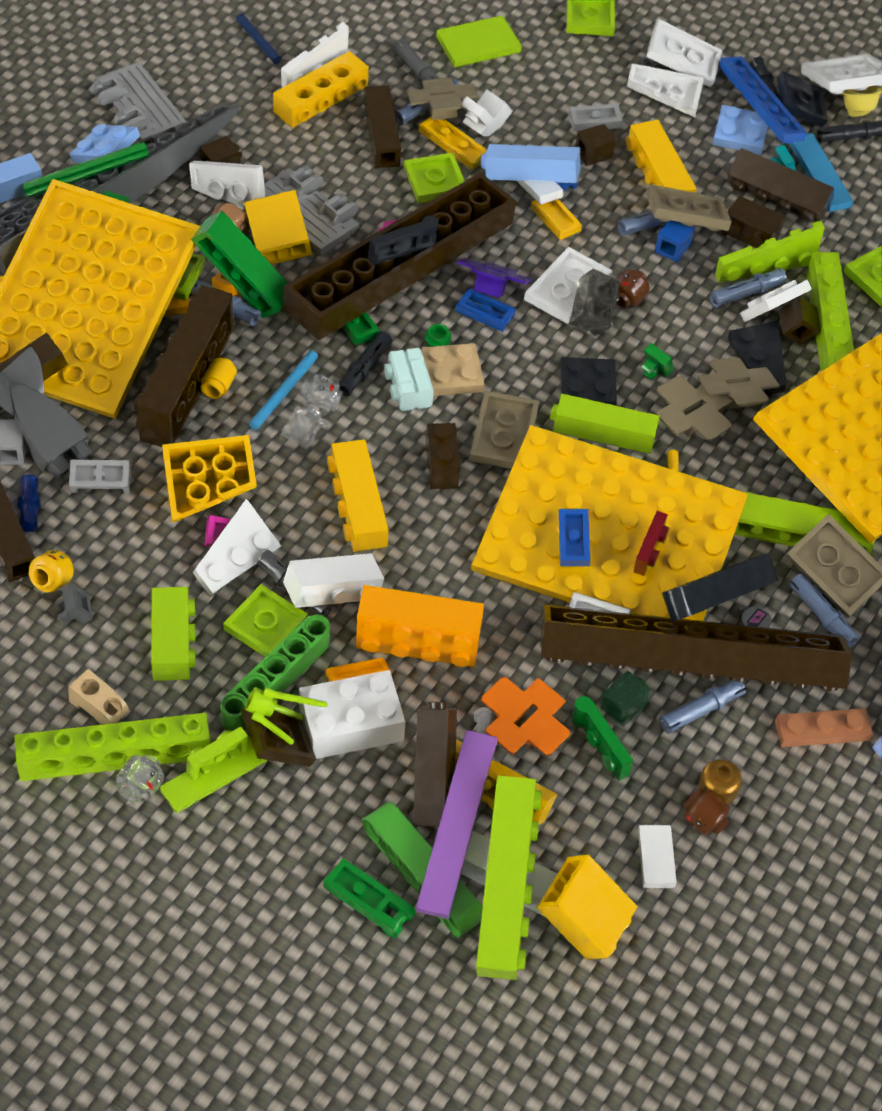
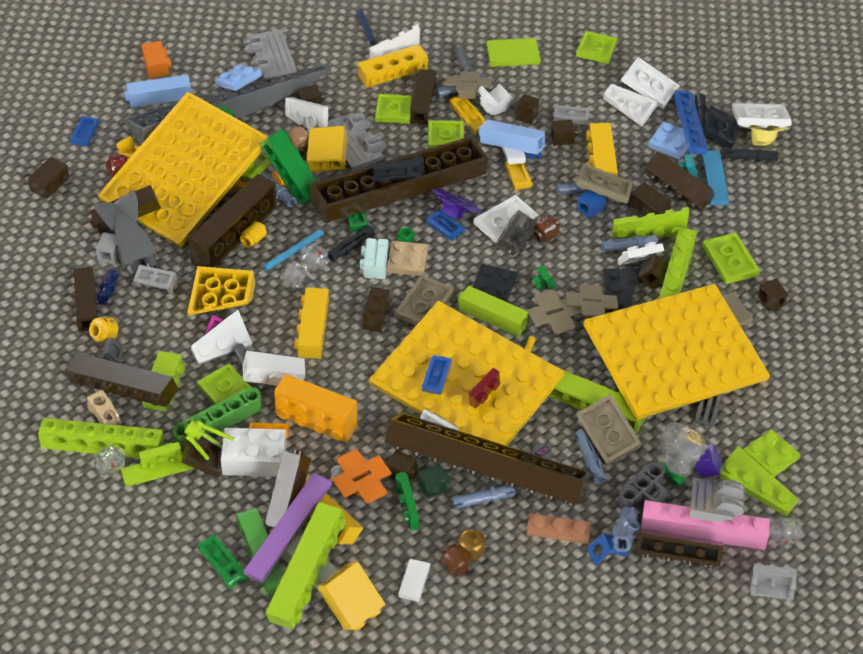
camera: 20 degrees right, 5 degrees down
green axle [23,142,149,198] -> none
black beam [662,553,779,622] -> none
none -> brick [65,353,179,407]
none -> lime plate [375,94,413,124]
none -> dark brown brick [386,449,418,482]
none -> dark brown brick [516,94,539,125]

